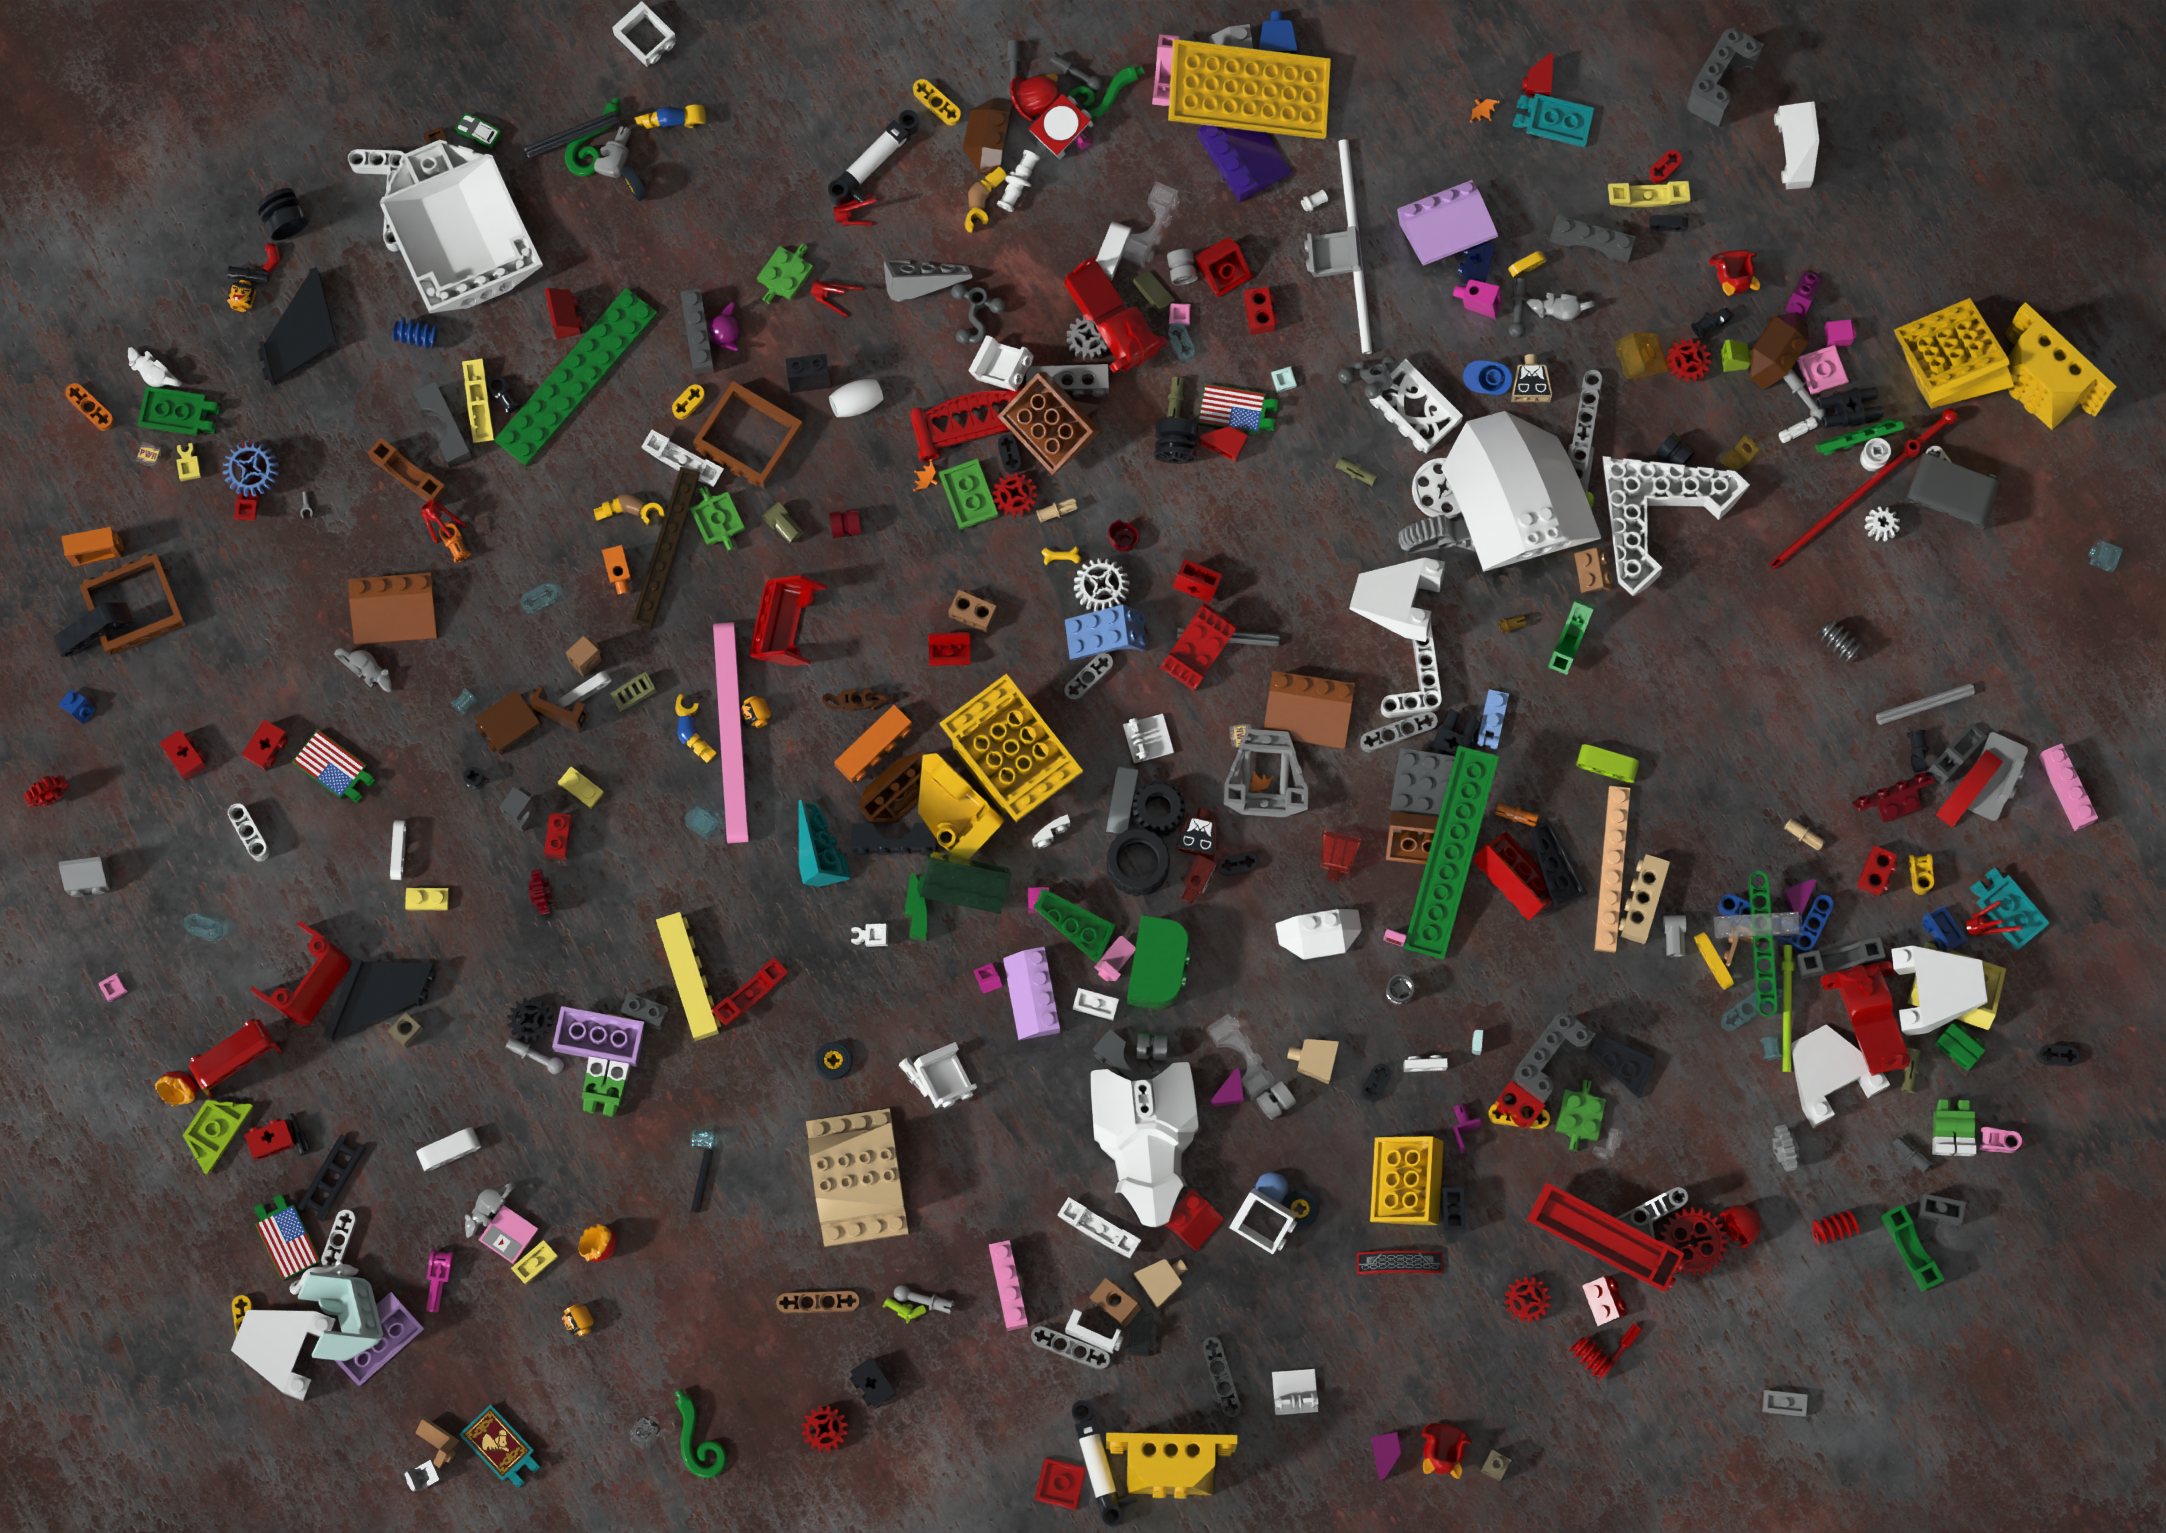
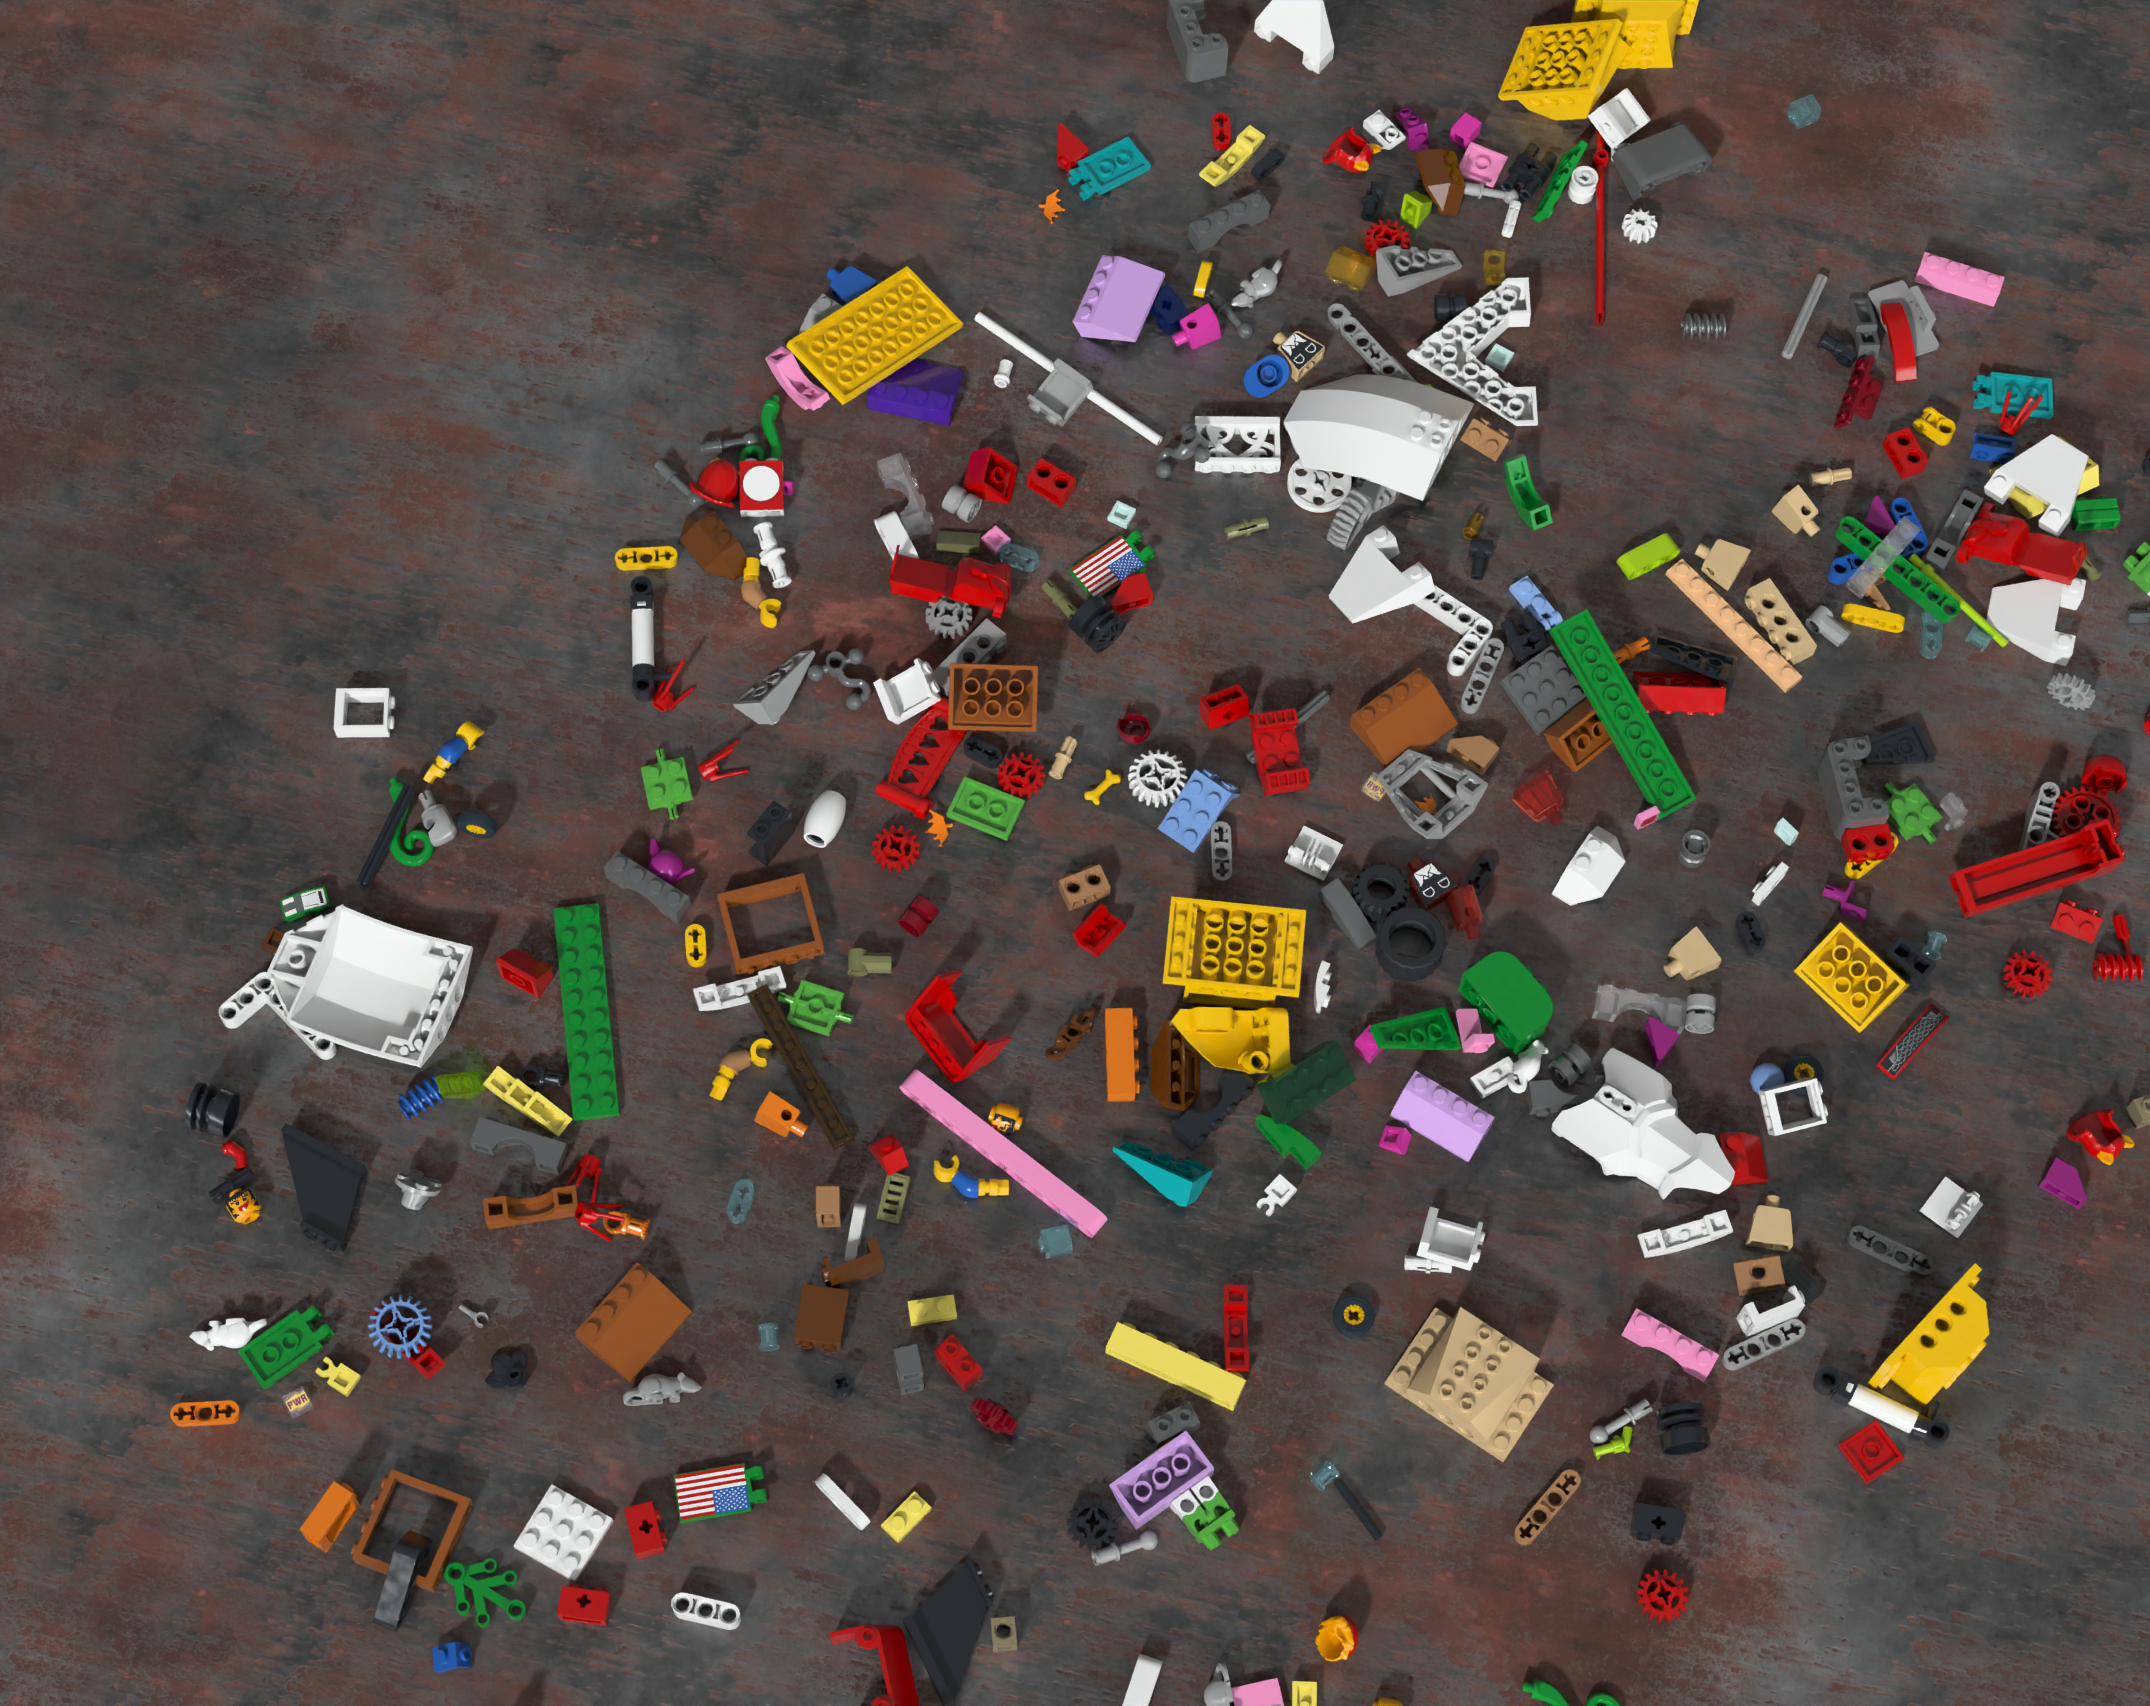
camera: 50 degrees left, 10 degrees down
none -> light grey plate [395,1169,442,1210]
none -> clear neon green slope [435,1071,485,1099]
none -> green plant [444,1558,526,1628]
none -> black plate [485,1349,528,1390]
none -> white plate [514,1484,613,1583]
none -> red plant [563,1154,602,1203]
none -> red slope [869,1133,909,1176]
none -> red gear [872,825,920,873]
none -> white slope [1362,110,1406,150]
none -> light grey wedge [1376,245,1462,297]
none -> medium nougat slope [1446,735,1500,775]
none -> black pin [1469,537,1493,581]
none -> light aqua tile [1485,344,1514,372]
none -> white animal [1507,1040,1549,1093]
none -> white panel [1588,88,1650,149]
none -> black wheel [1655,1402,1711,1455]
none -> tan torso [1695,539,1751,591]
none -> tan torso [1771,485,1821,537]
none -> clear light blue bush [1921,931,1947,960]

